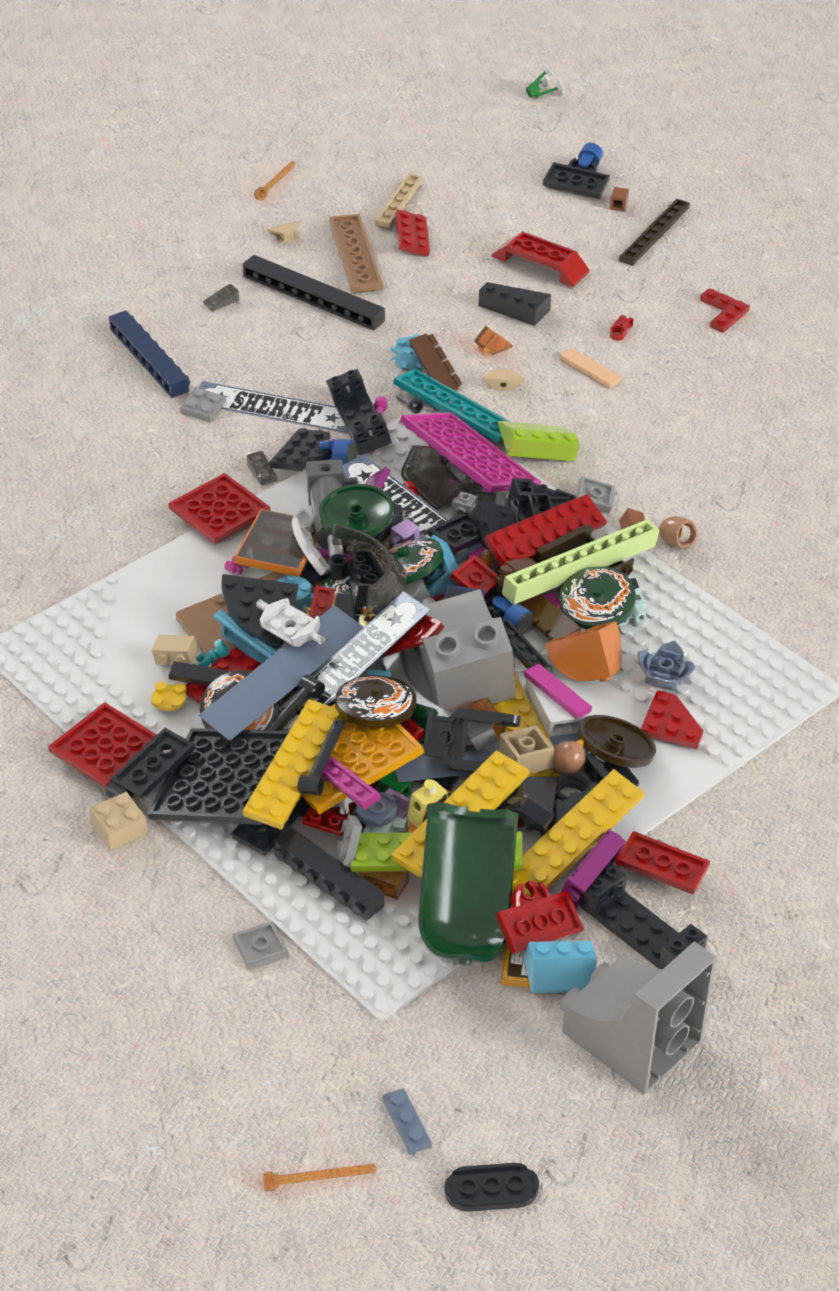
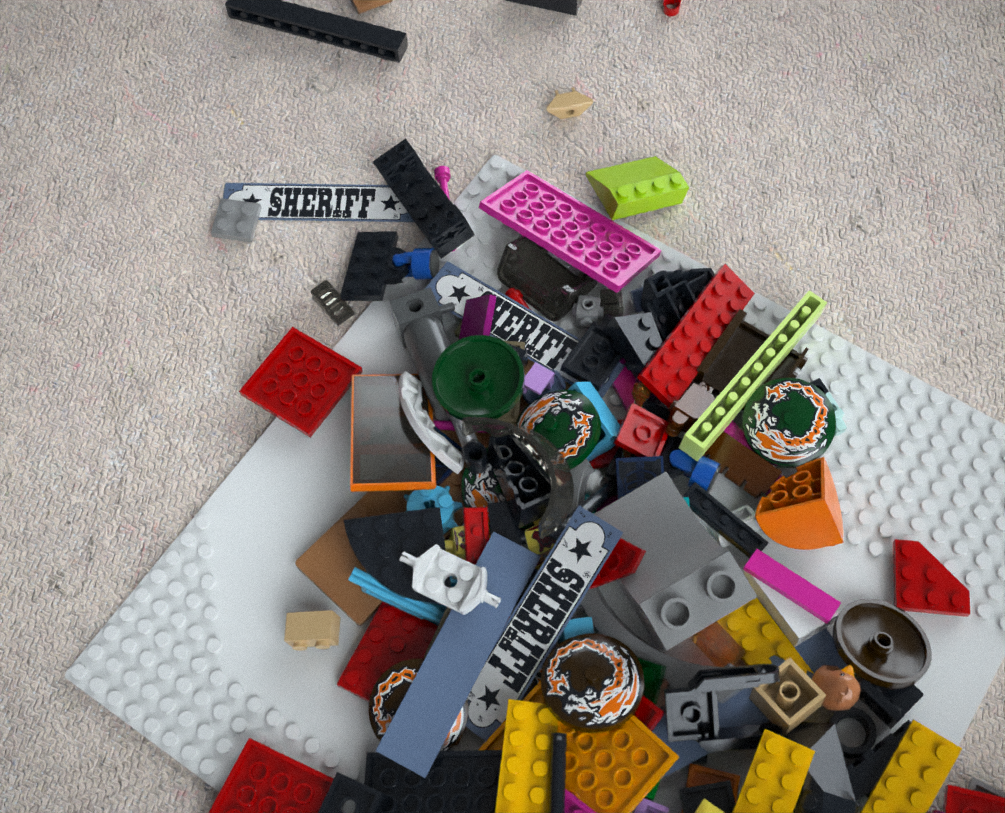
camera: 10 degrees left, 20 degrees up
dark blue brick [109,310,190,398] -> none
yellow piece [151,682,186,711] -> none
black tile [168,661,232,686] -> none
teal piece [196,639,230,667] -> none
clear smoke slope [203,284,239,311] -> none
dark pink piece [224,555,250,575] -> none
black piece [266,674,325,731] -> none
medium azure brick [391,334,425,371] -> none
teal plate [393,369,511,443] -> none
black hinge [396,393,423,413] -> none
reddish brown windscreen [409,333,462,391] -> none
clear orange slope [474,325,513,355] -> none
light nougat tile [560,348,621,388] -> none
light grey tile [576,476,615,513] -> none
dark orange brick [619,508,645,530] -> none
sand blue brick [637,640,695,690] -> none
nougat piece [658,516,698,548] -> none

